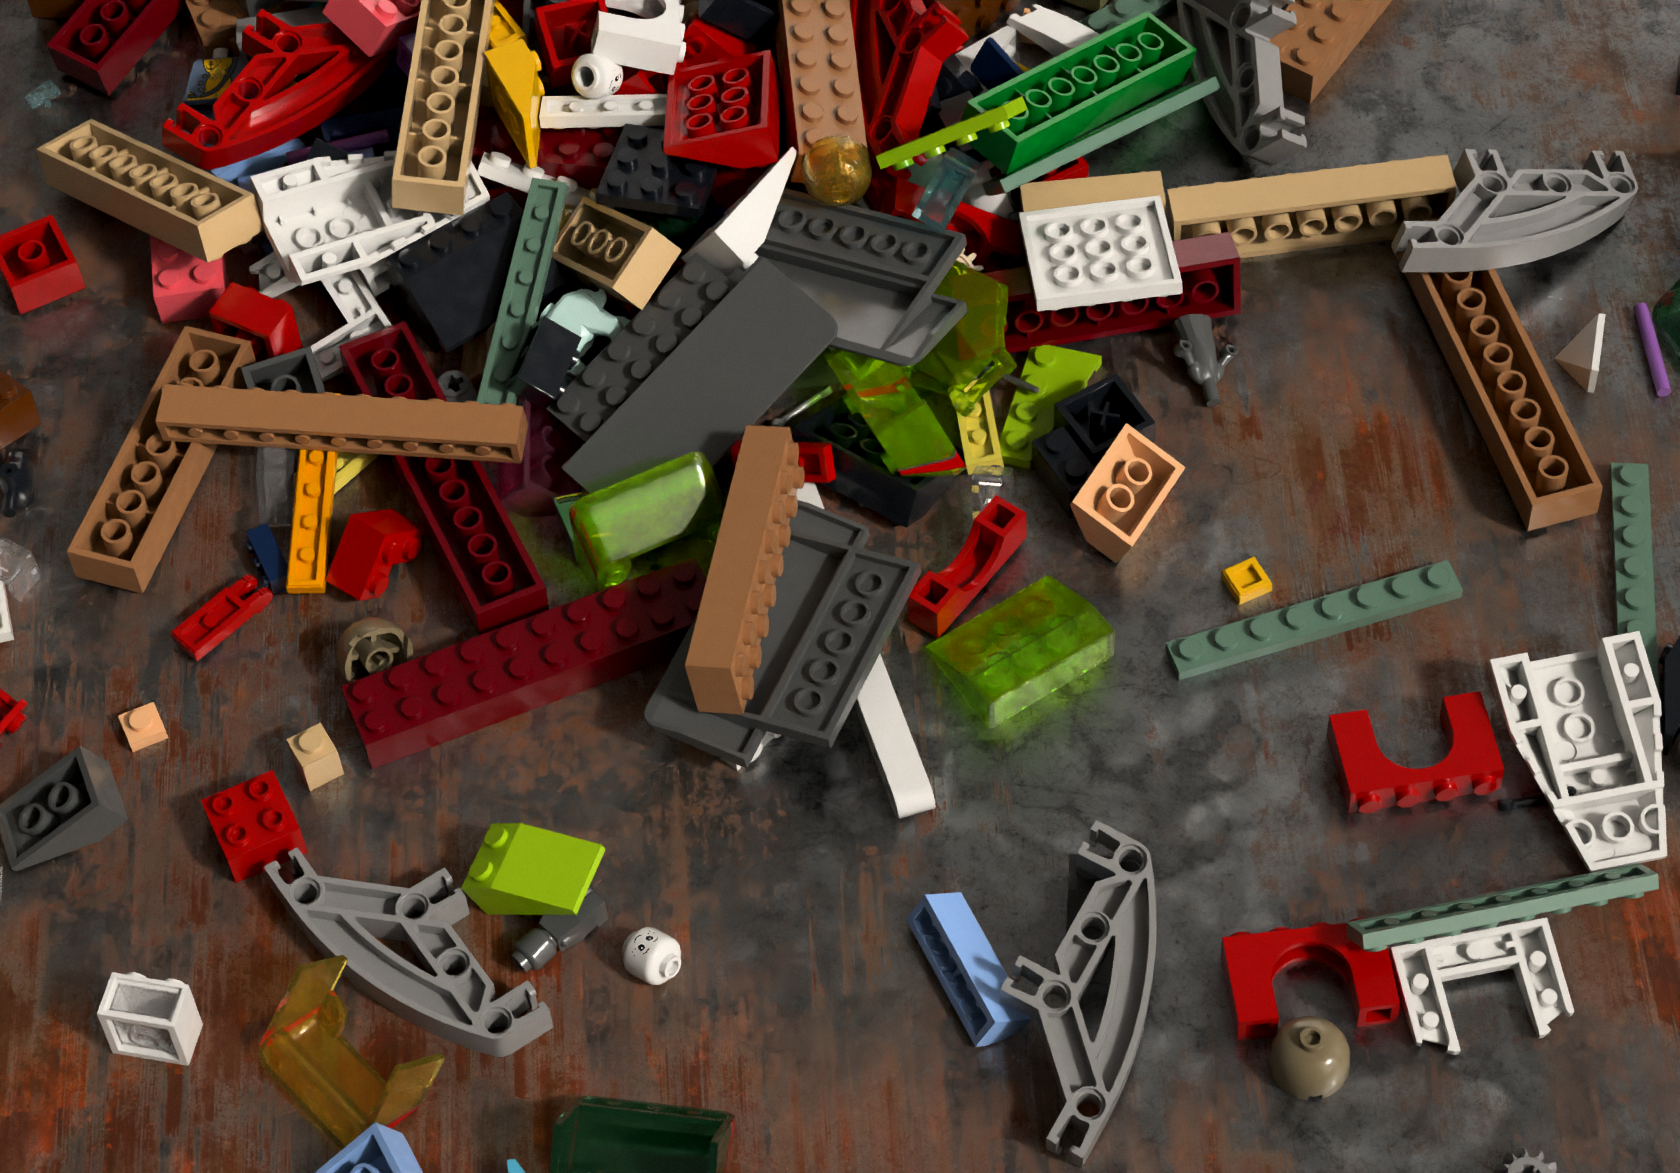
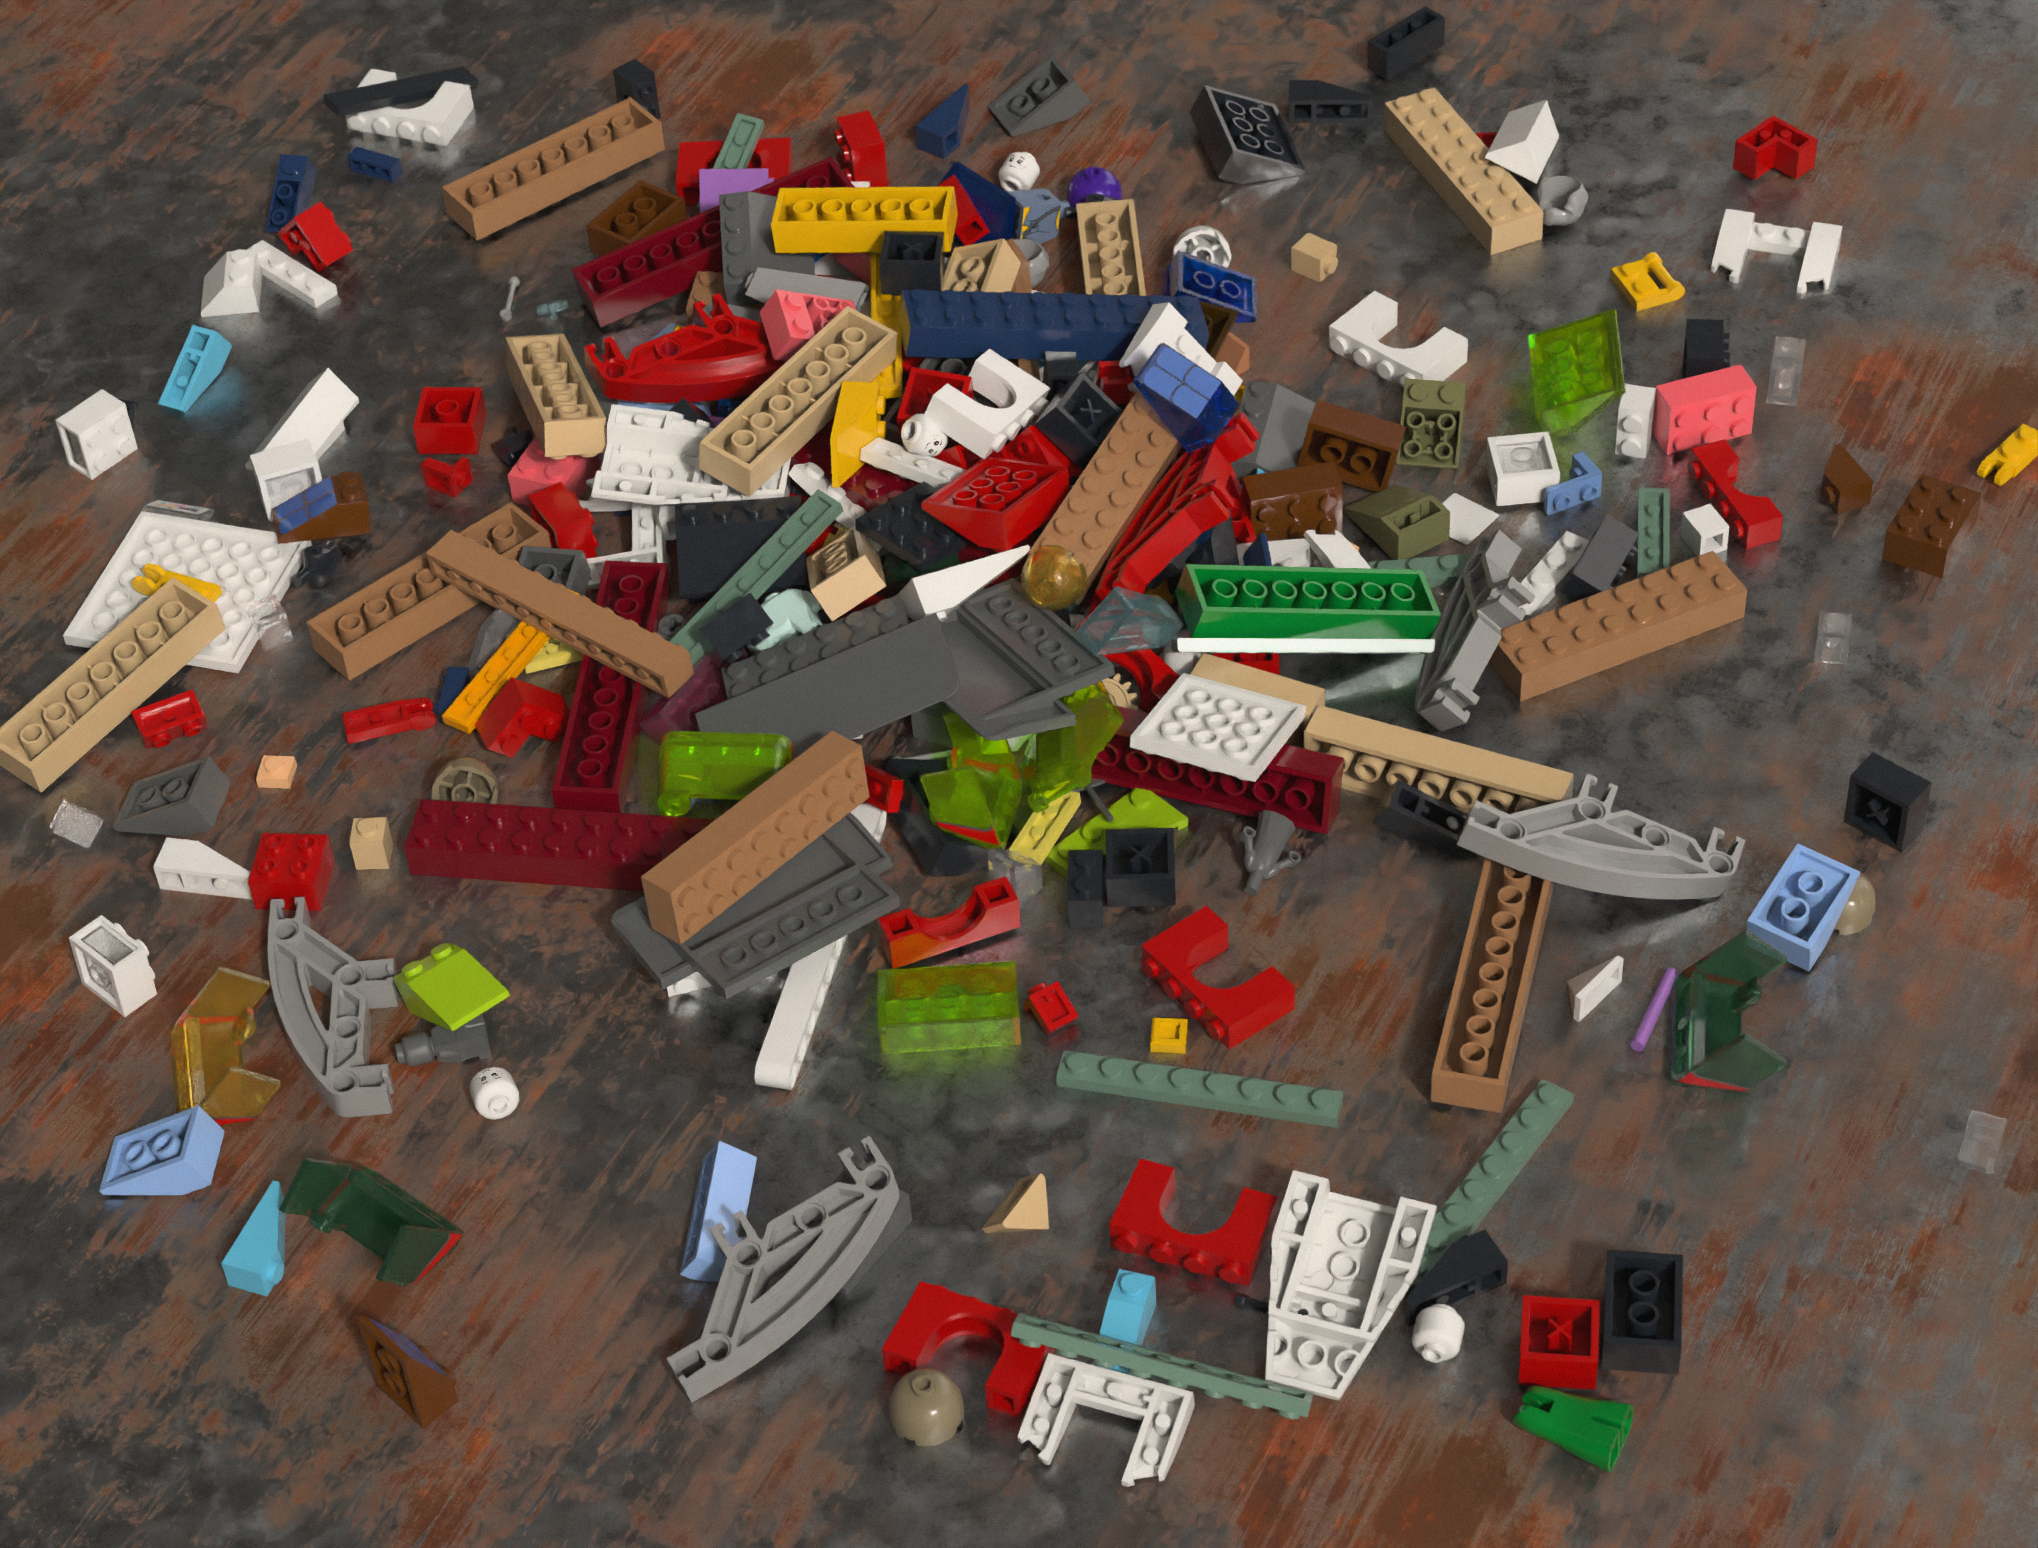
camera: 30 degrees right, 10 degrees down
lime wing [875,96,1028,172] -> none
light nougat slope [1070,423,1186,563] -> none
none -> white slope [153,838,253,899]
none -> red bracket [421,457,473,498]
none -> black piece [495,426,534,467]
none -> tan slope [981,1173,1049,1234]
none -> red bracket [1022,981,1079,1035]
none -> medium azure slope [1092,1269,1156,1375]
none -> red arch [1141,905,1295,1050]
none -> black slope [1373,779,1475,854]

